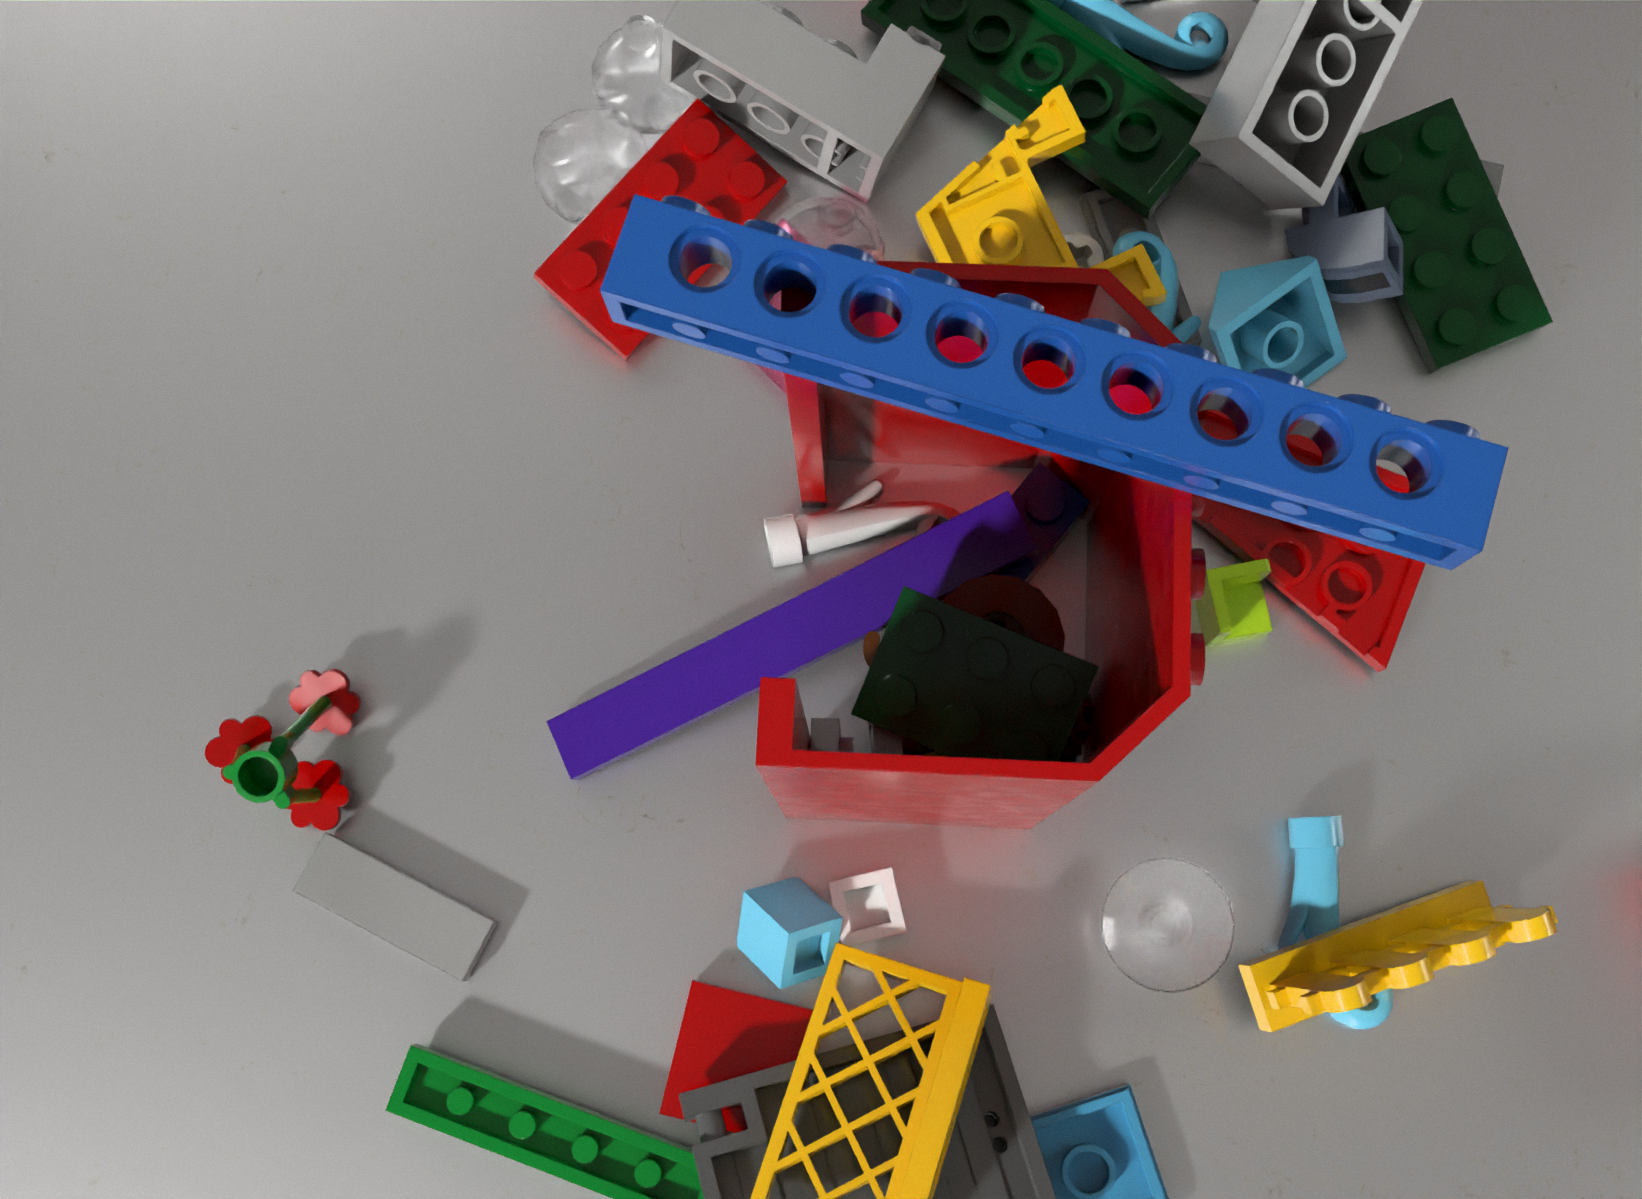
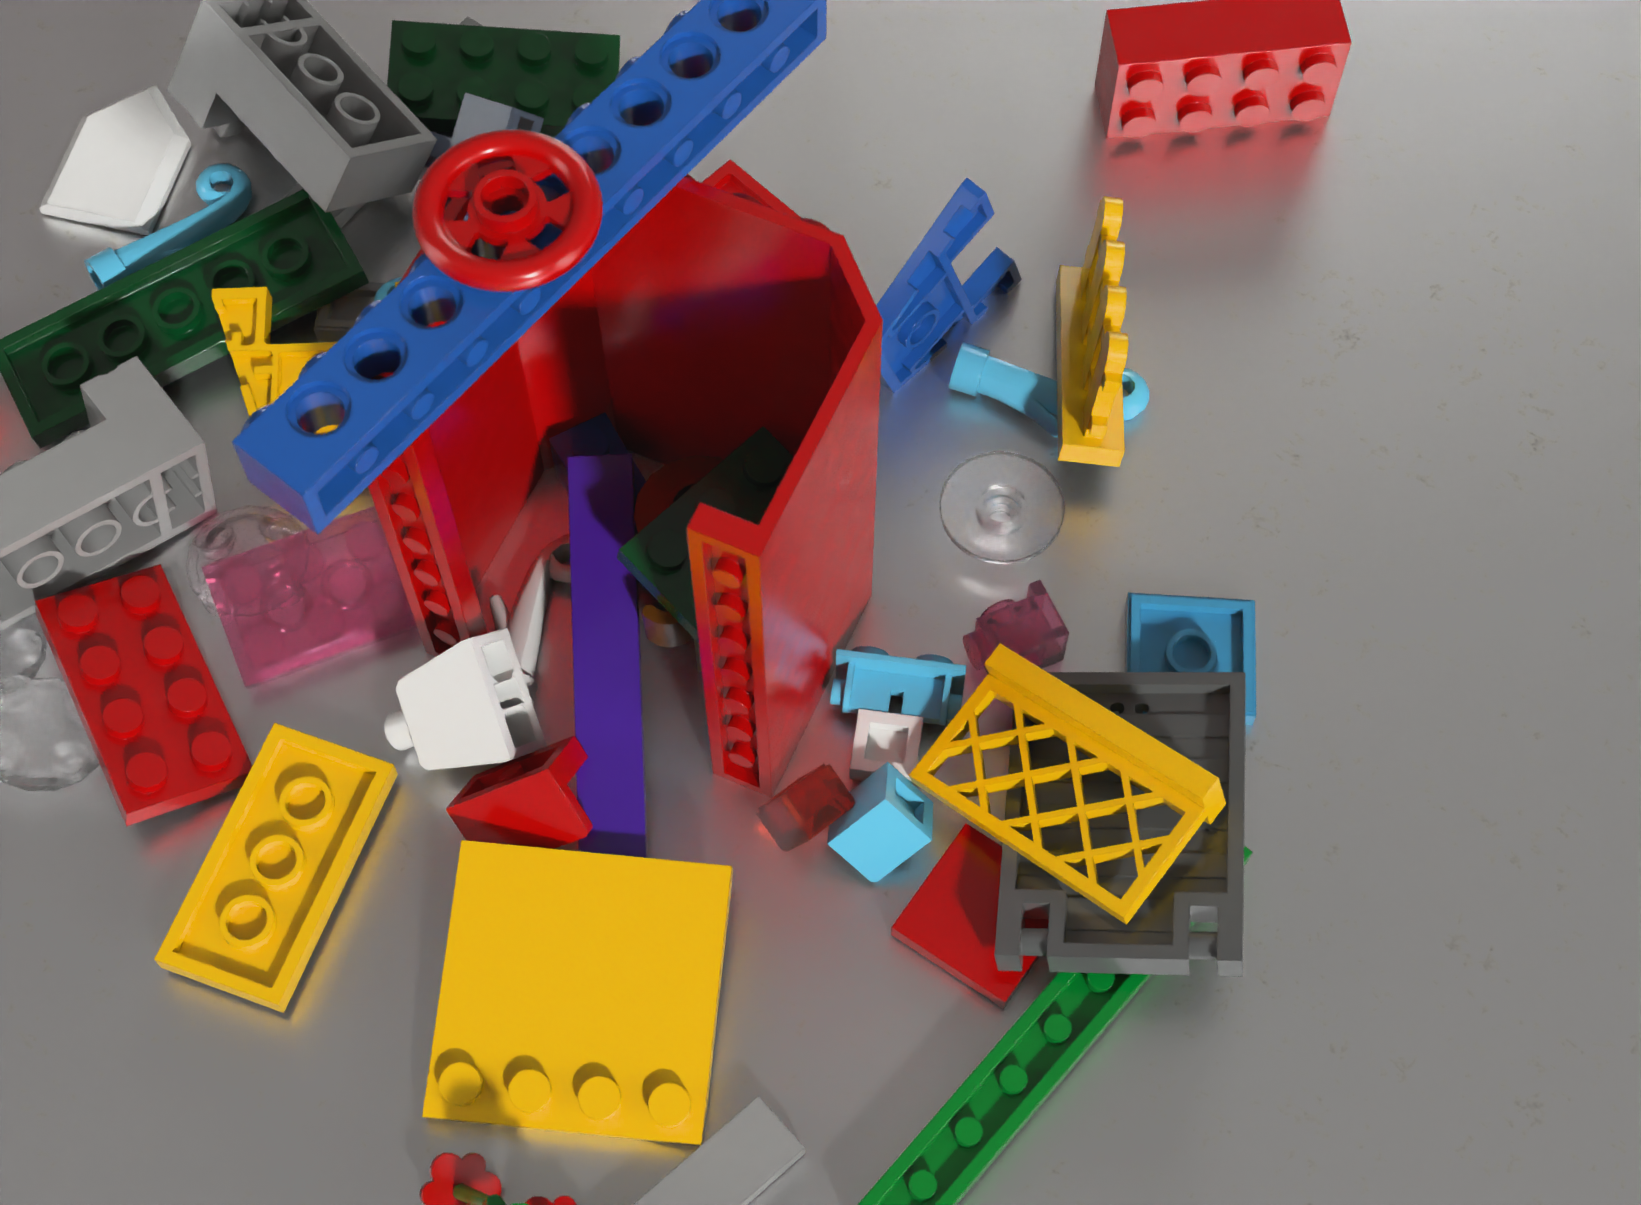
camera: 75 degrees left, 15 degrees down
none -> yellow plate [154,723,398,1013]
none -> white torso [384,628,547,771]
none -> red plate [412,129,603,292]
none -> yellow plate [422,840,733,1146]
none -> red panel [446,735,593,849]
none -> clear red slope [756,764,855,852]
none -> medium azure hinge [830,646,967,726]
none -> blue wing [876,178,1022,393]
none -> clear pink brick [963,580,1069,674]

